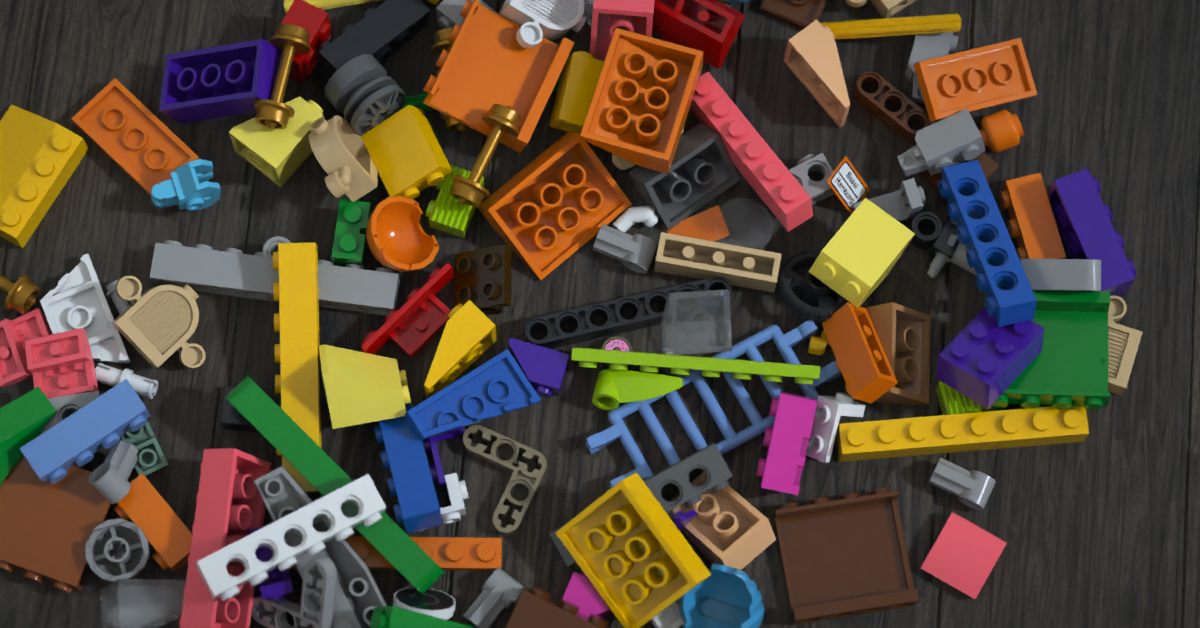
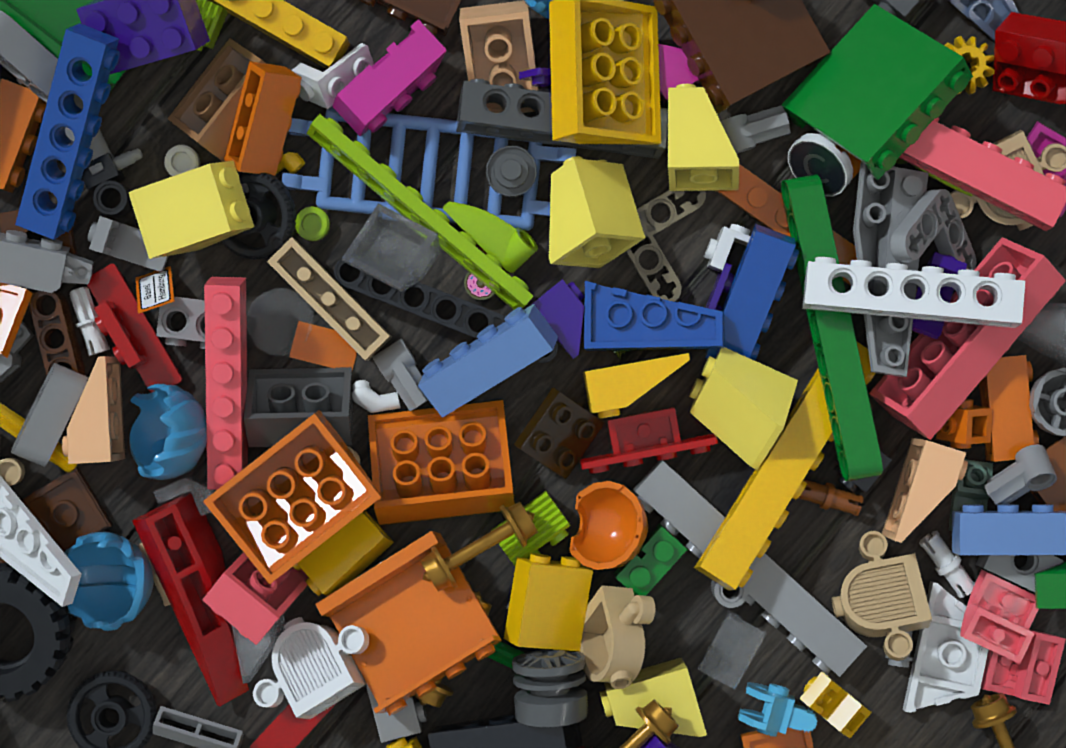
camera: 140 degrees left, 15 degrees up
none -> light grey piece [11,363,88,467]
none -> white axle [69,287,110,356]
none -> red bracket [87,264,183,393]
none -> dark azure piece [129,384,207,480]
none -> clear slope [153,476,216,516]
none -> white tile [164,145,201,176]
none -> lime tile [295,206,330,241]
none -> medium blue brick [418,304,558,418]
none -> dark grey plate [486,146,537,197]
none -> light yellow slope [549,156,645,268]
none -> light yellow slope [668,84,739,191]
none -> clear piece [697,610,767,690]
none -> dark orange pin [799,479,863,516]
none -> yellow brick [800,671,872,738]
none -> light nougat slope [882,438,968,543]
none -> orange brick [936,398,993,449]

